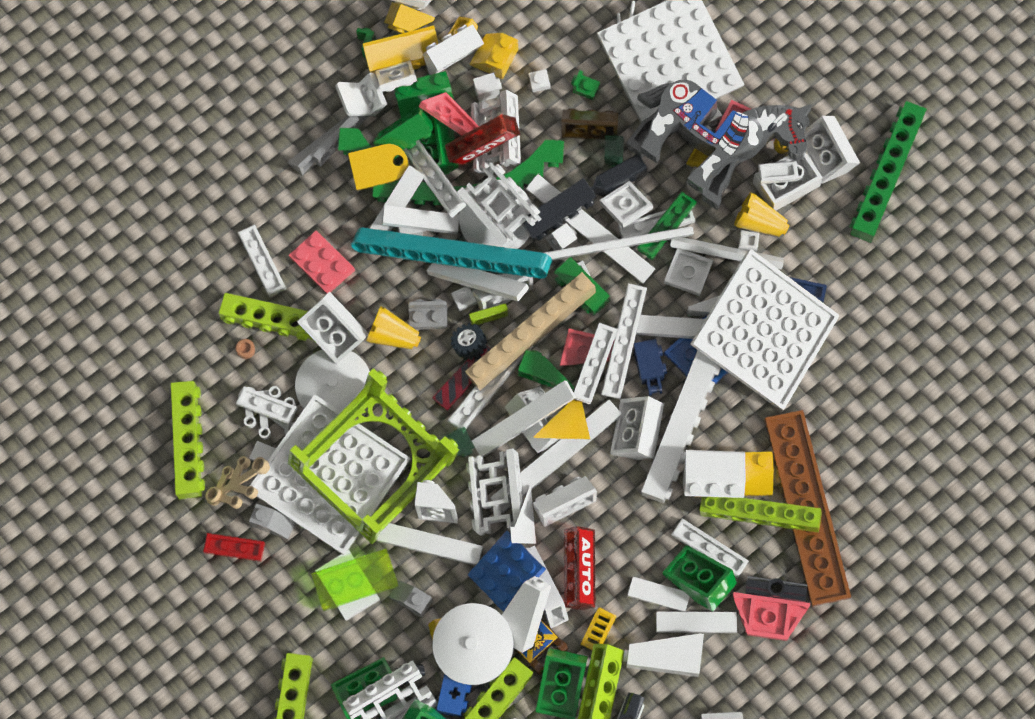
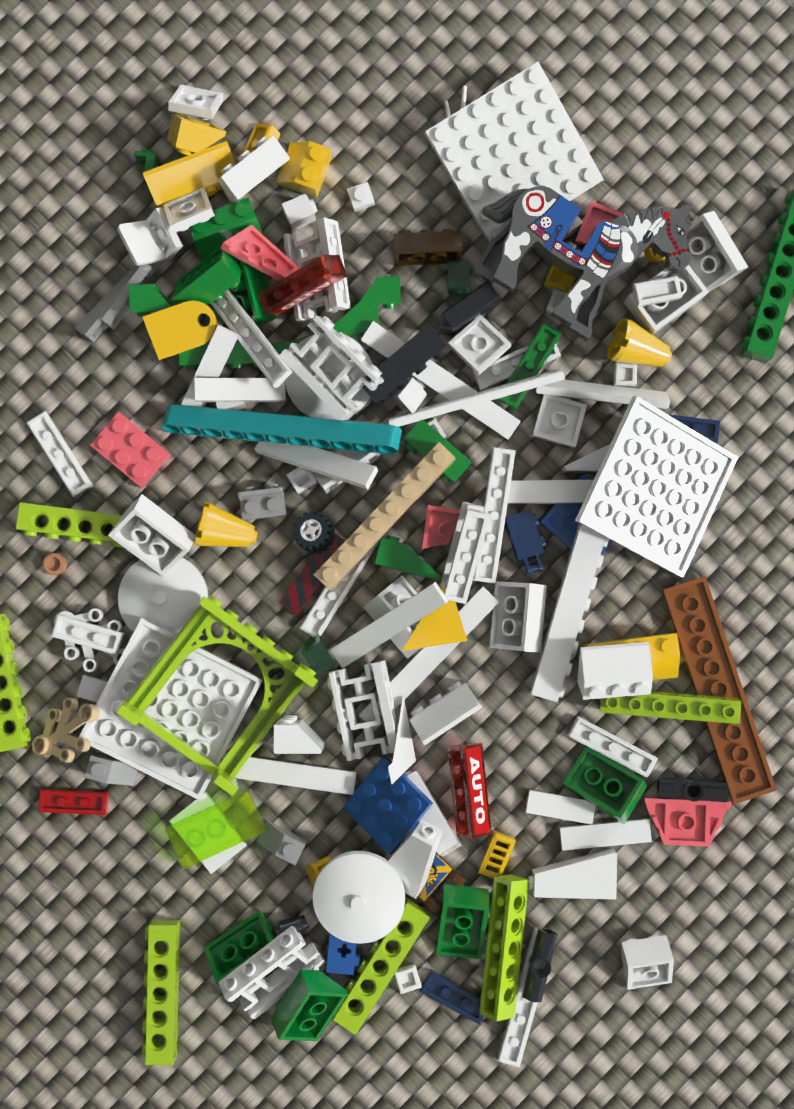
camera: 15 degrees left, 15 degrees up
lime tile [469,303,508,326] -> none
green bracket [571,70,600,100] -> none

